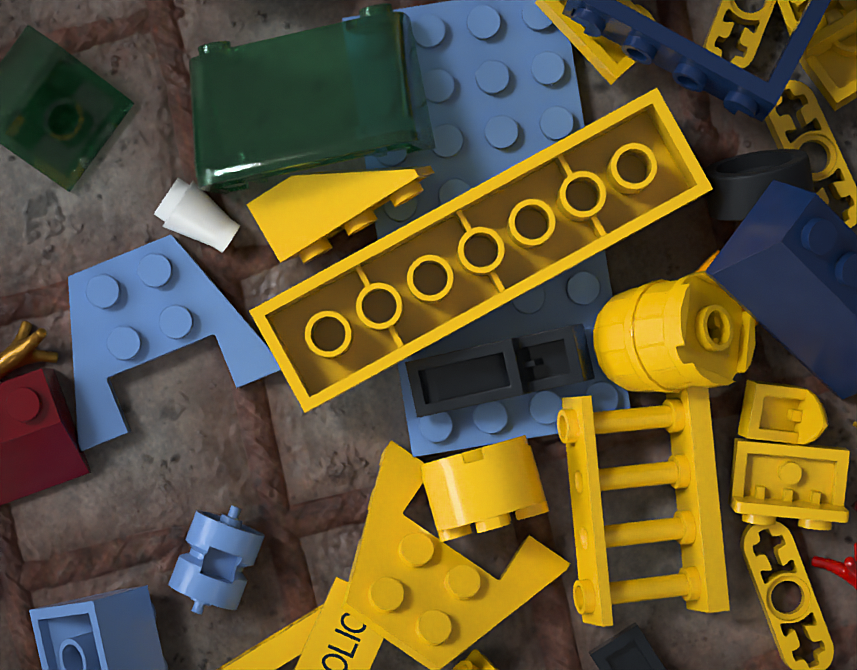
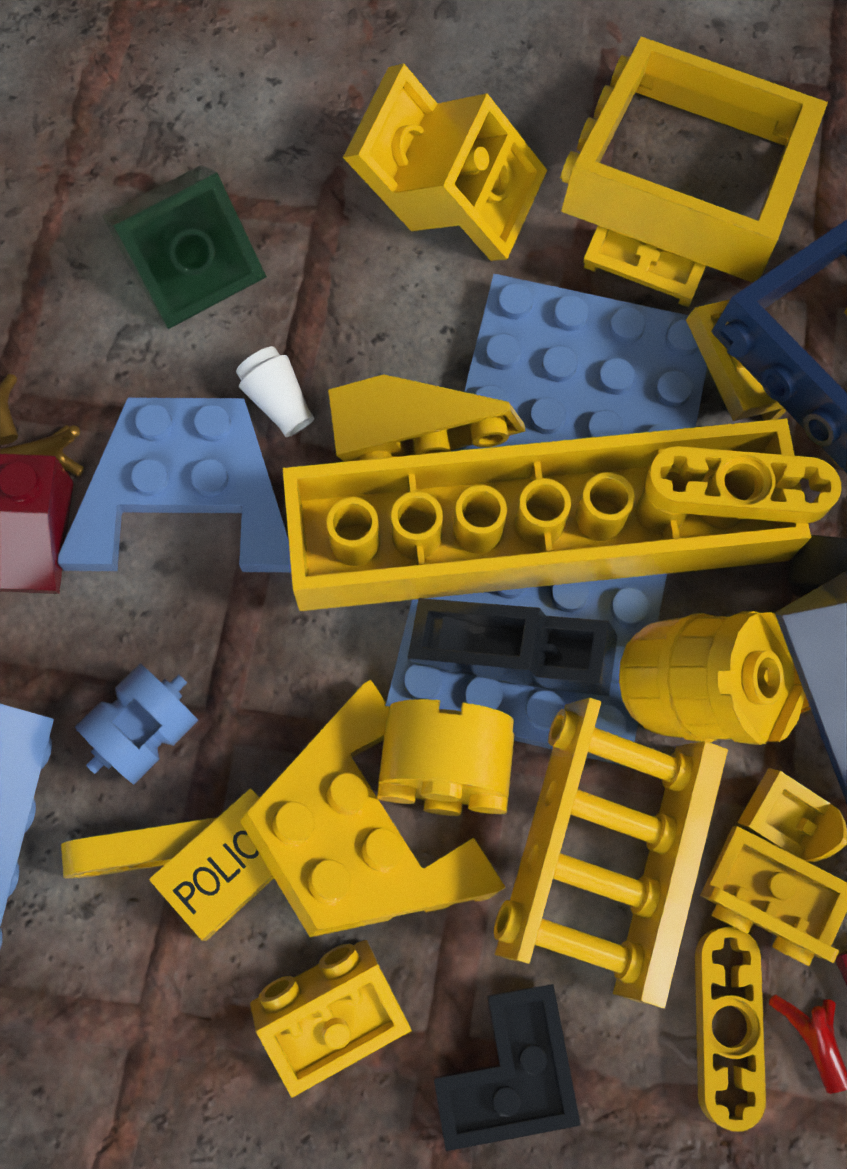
camera: 20 degrees right, 15 degrees down
clear green windscreen [189,3,436,195] -> none
none -> yellow beam [645,446,841,524]

